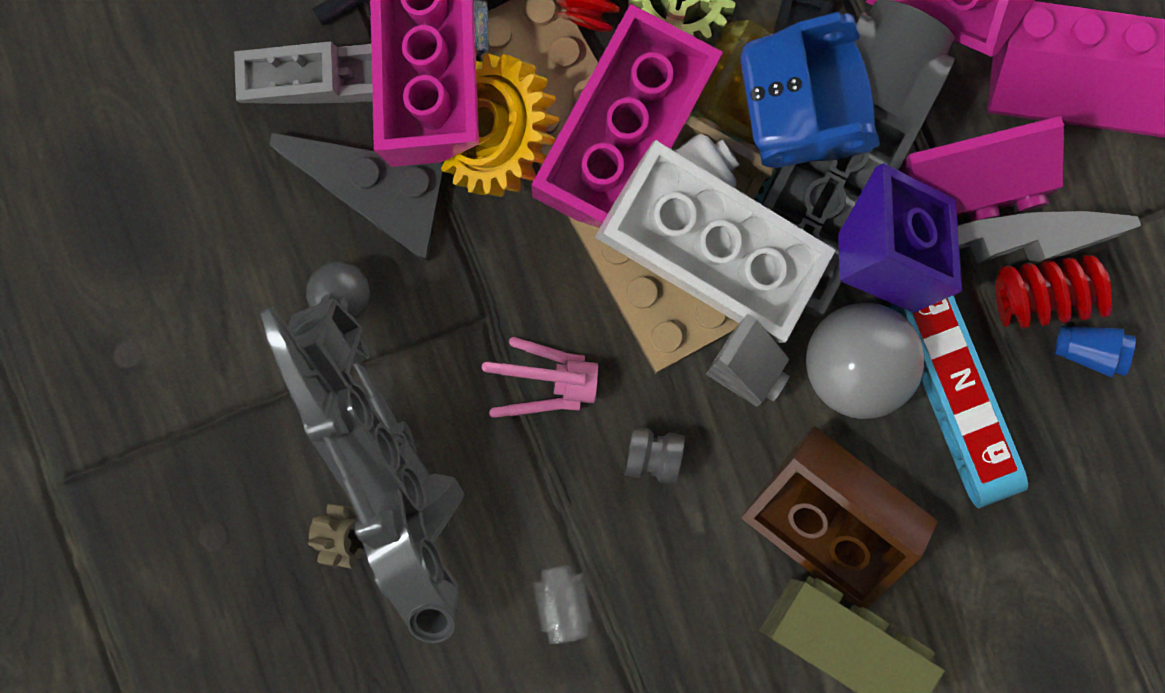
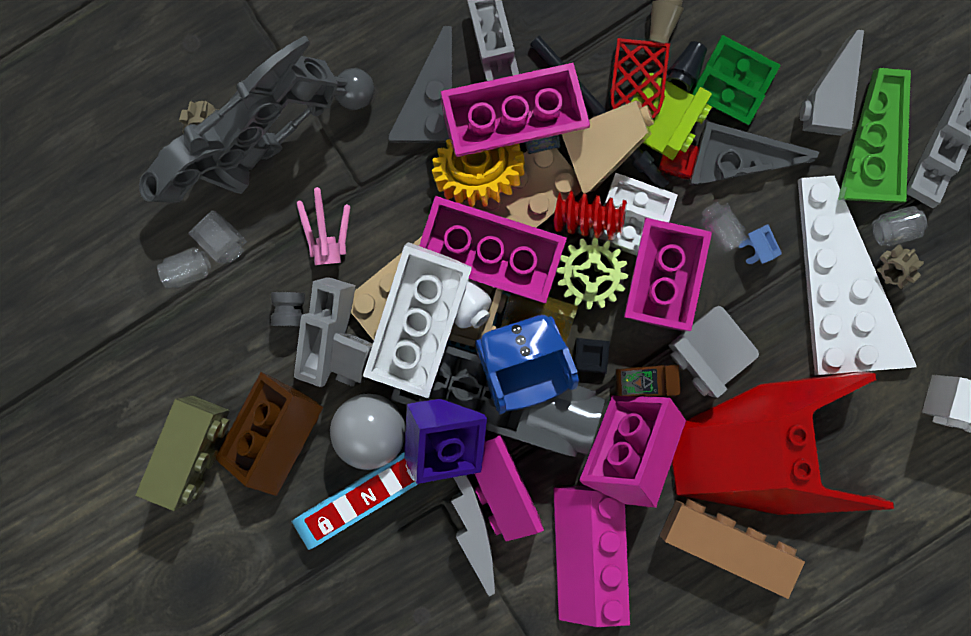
camera: 85 degrees right, 5 degrees up
red piece [995,255,1112,329] -> none
blue cone [1054,325,1136,378] -> none
none -> clear brick [188,210,247,264]
none -> light grey slope [294,277,356,387]

